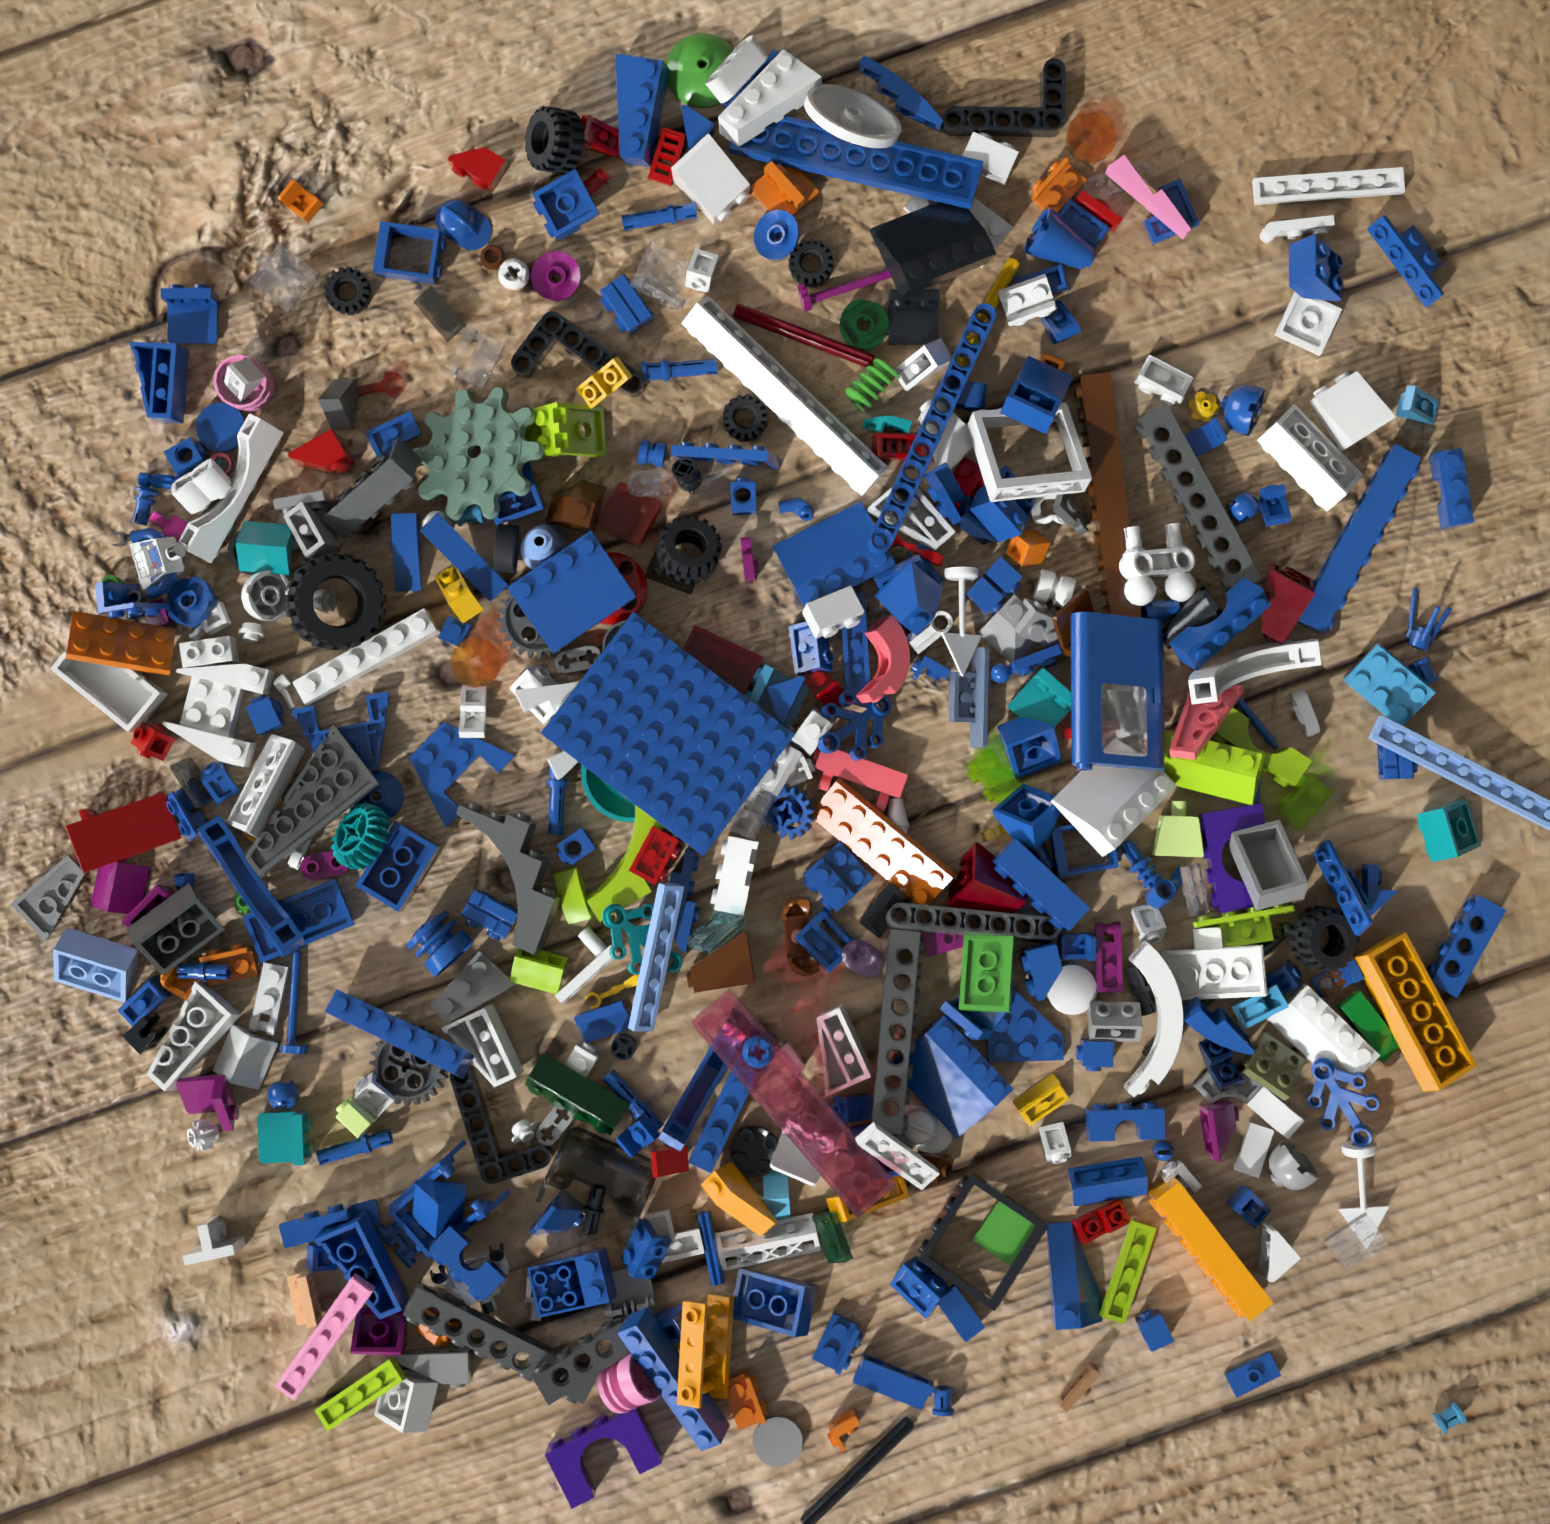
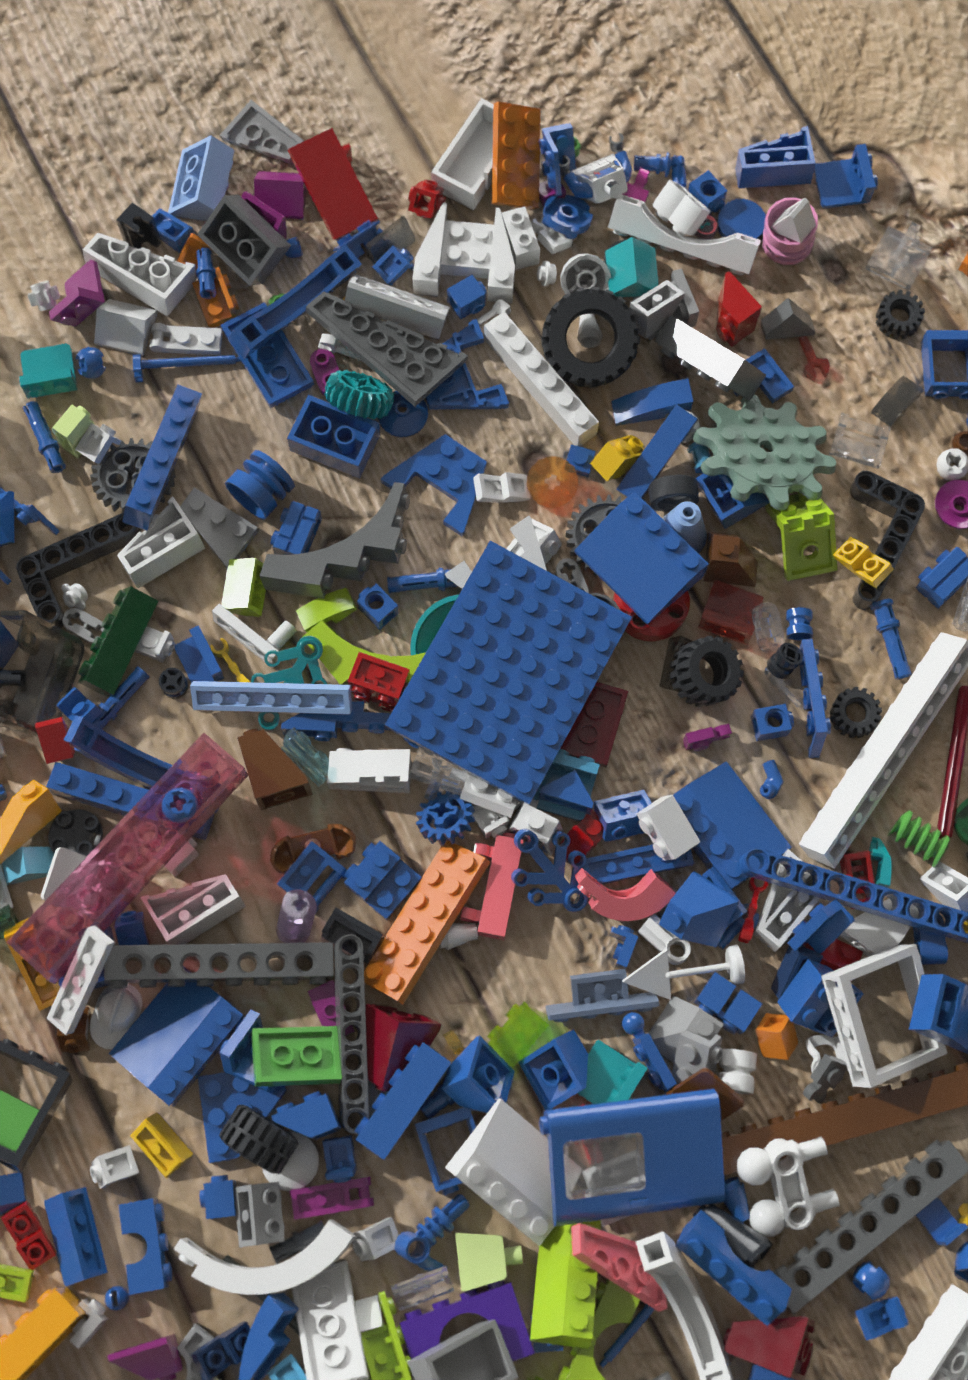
camera: 75 degrees right, 15 degrees down
none -> black tyre [219,1105,299,1174]

